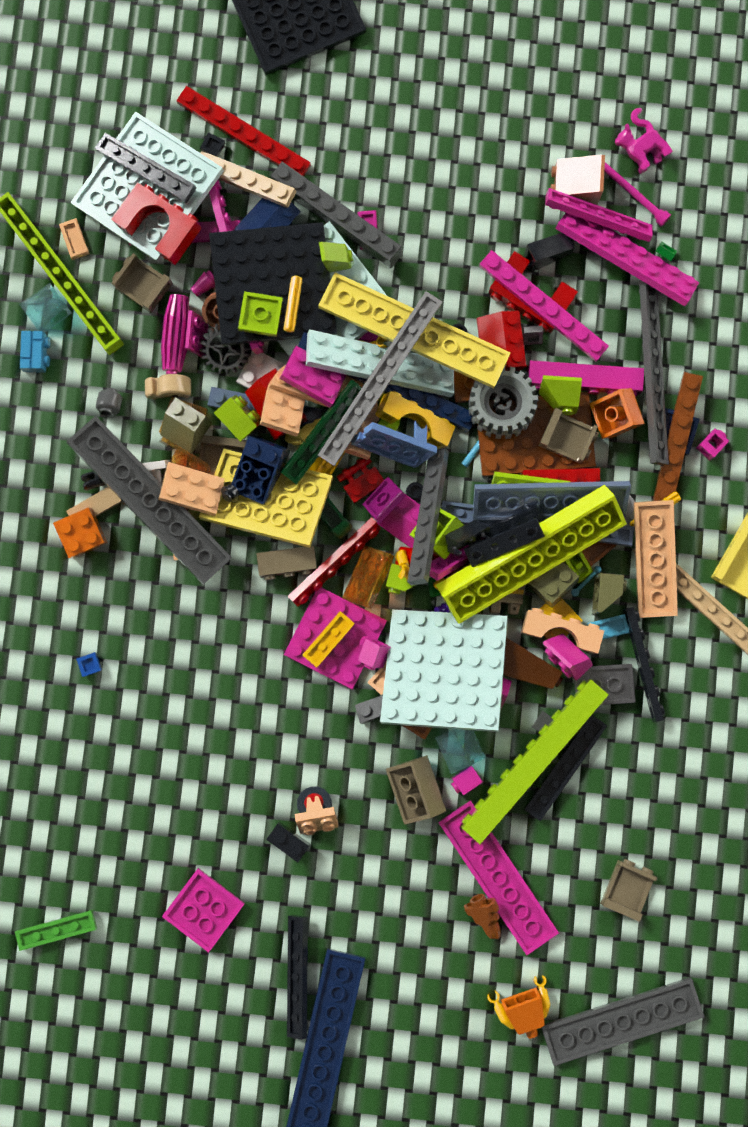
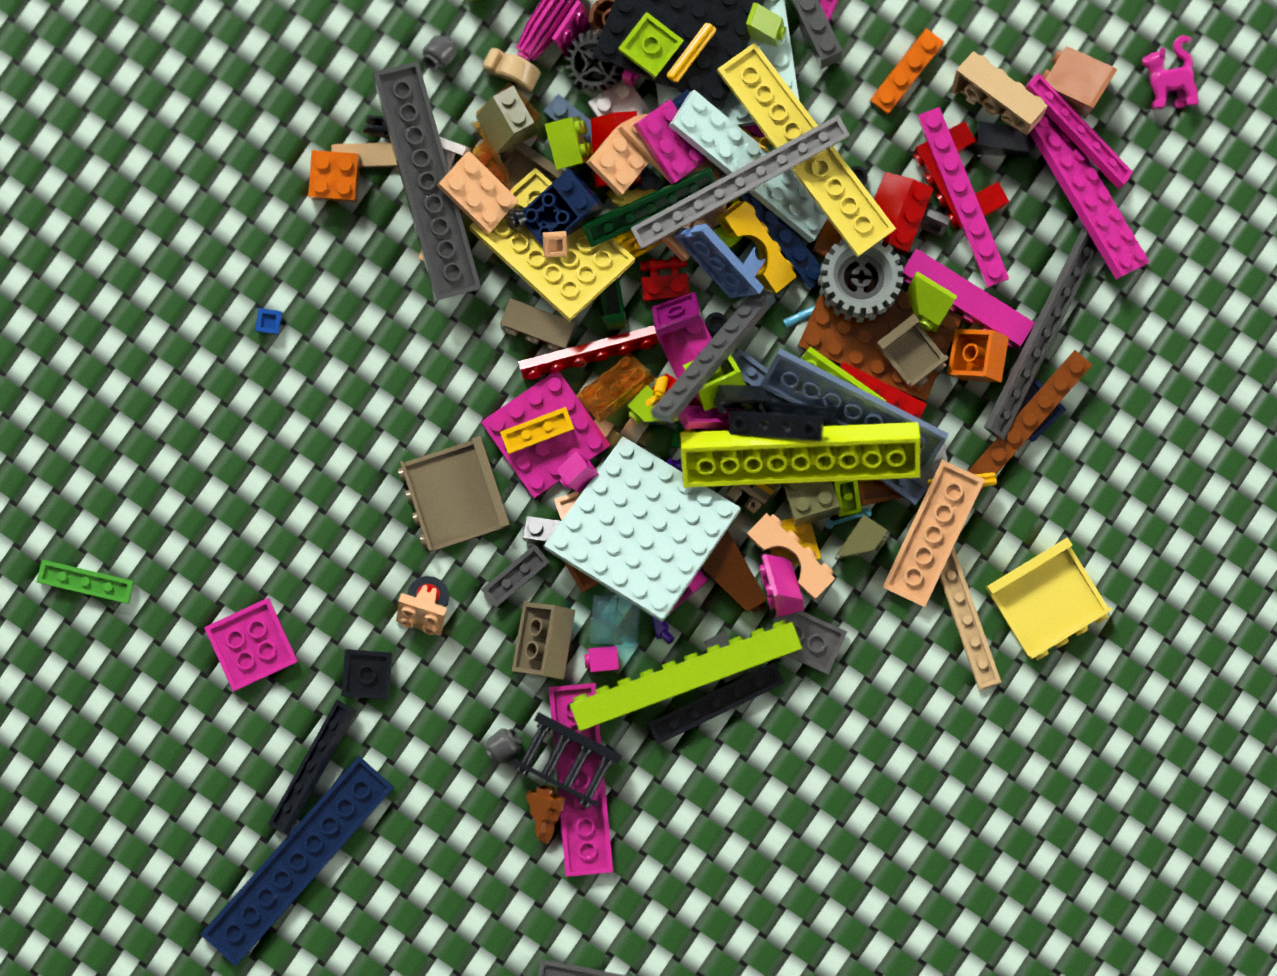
camera: 25 degrees right, 0 degrees up
black brick [266,821,311,863] -> none
orange torso [488,975,551,1039] -> none
medium azure tile [587,614,630,639] -> none
dark tan panel [600,859,657,922] -> none
dark pink piece [604,162,671,227] -> none
black plate [623,607,665,722] -> none
green plate [655,242,677,261] -> none
dark pink brick [696,428,729,461] -> none
none -> black plate [341,649,393,700]
none -> dark tan panel [398,436,510,553]
none -> dark grey plate [481,544,550,608]
none -> dark grey head [486,728,522,763]
none -> black fence [512,712,622,809]
none -> light nougat tile [543,231,567,257]
none -> dark purple bar [651,615,675,644]
none -> orange plate [869,28,944,115]
none -> tan wedge [951,51,1048,135]

